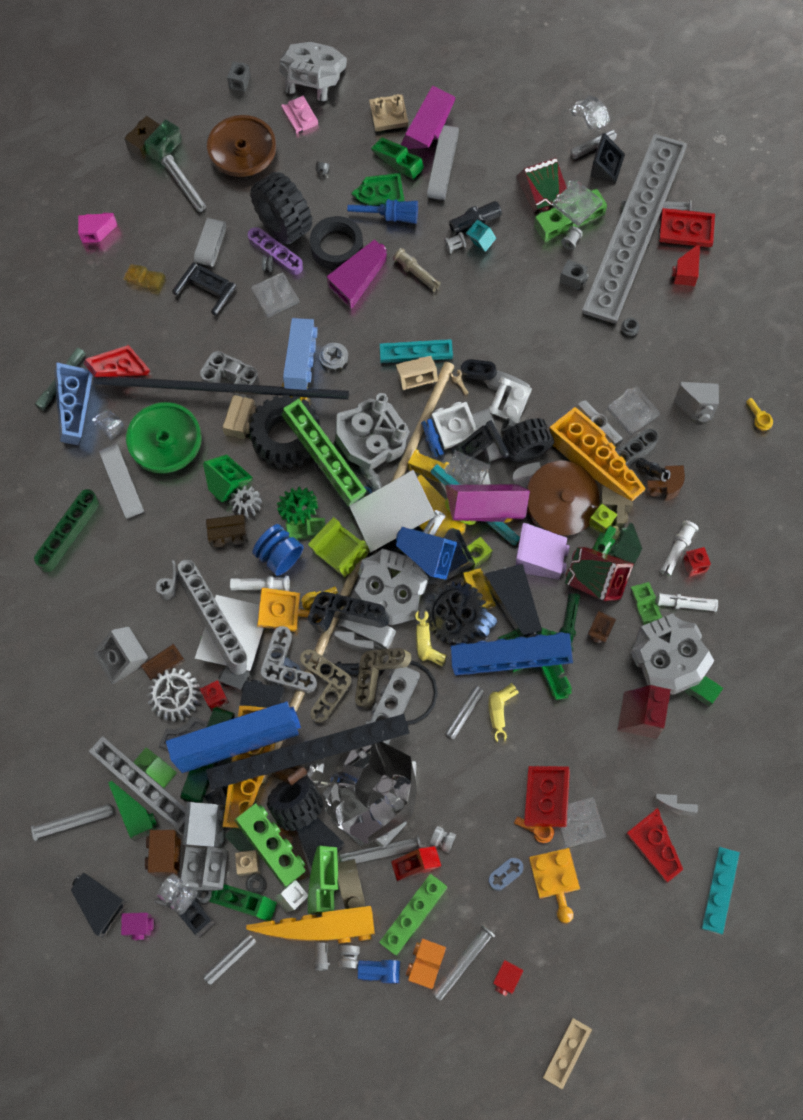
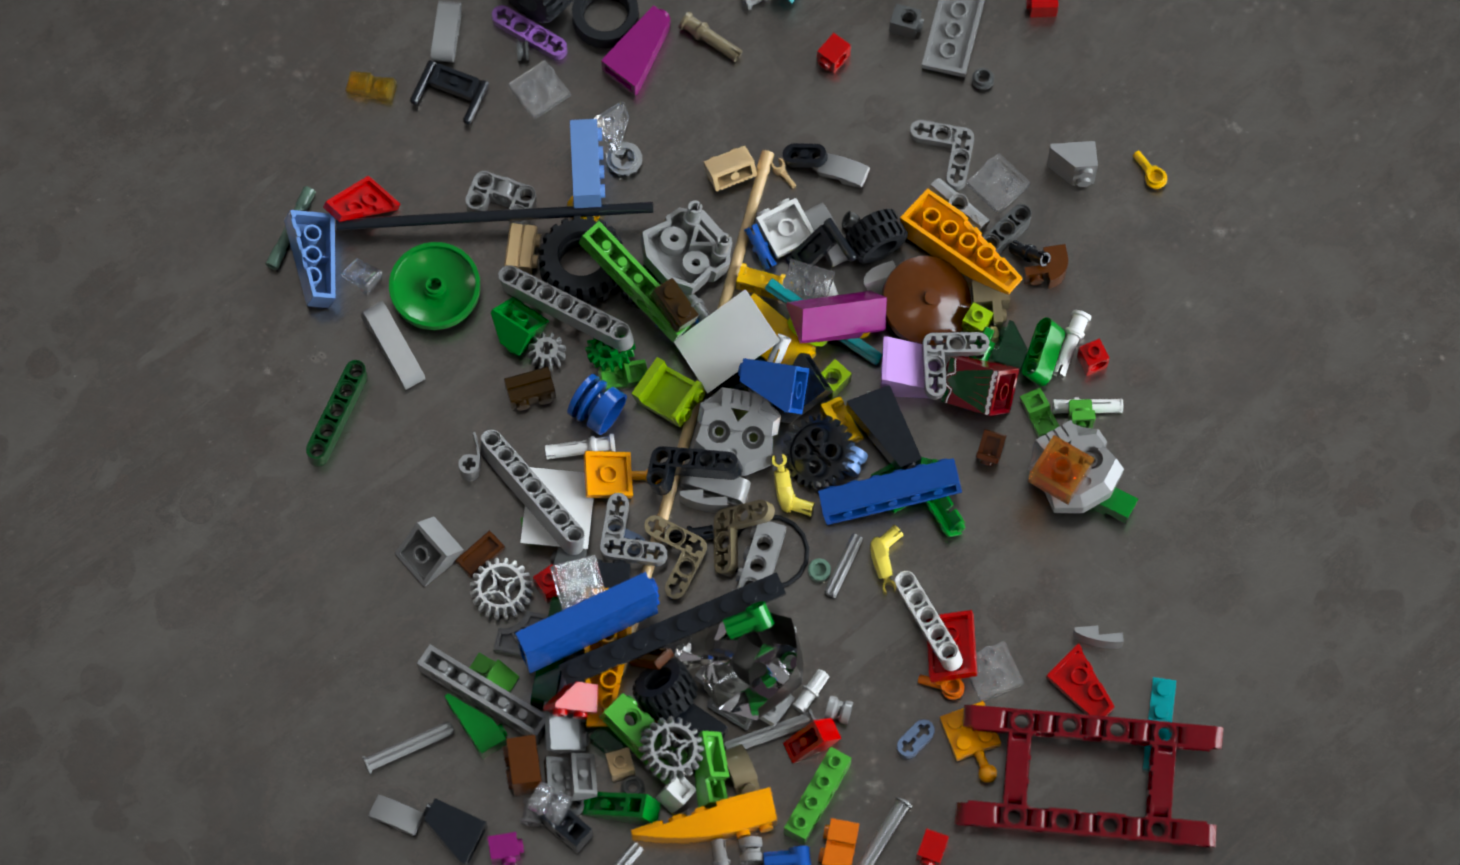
camera: 10 degrees left, 0 degrees up
dark pink slope [78,213,117,243] -> none
yellow plate [301,586,338,610] -> none
teal plate [380,339,453,363] -> none
white plate [488,377,532,423] -> none
dark green pin [559,593,580,652] -> none
dark red slope [617,685,671,739] -> none
none -> light grey slope [368,794,424,836]
none -> light grey beam [498,265,634,351]
none -> slope [543,682,598,719]
none -> clear plate [550,555,605,611]
none -> clear slope [594,102,630,150]
none -> light grey gear [639,717,704,782]
none -> dark brown brick [650,278,699,334]
none -> green piece [723,601,774,639]
none -> white axle [792,670,829,714]
none -> sand green tile [808,558,831,583]
none -> red brick [817,33,851,73]
none -> white beam [895,571,963,671]
none -> light grey beam [910,120,974,191]
none -> light grey beam [922,332,989,400]
none -> dark red beam [955,705,1223,847]
none -> green beam [1022,317,1065,387]
none -> clear orange brick [1028,435,1095,505]
none -> bright green slope [1068,399,1096,429]

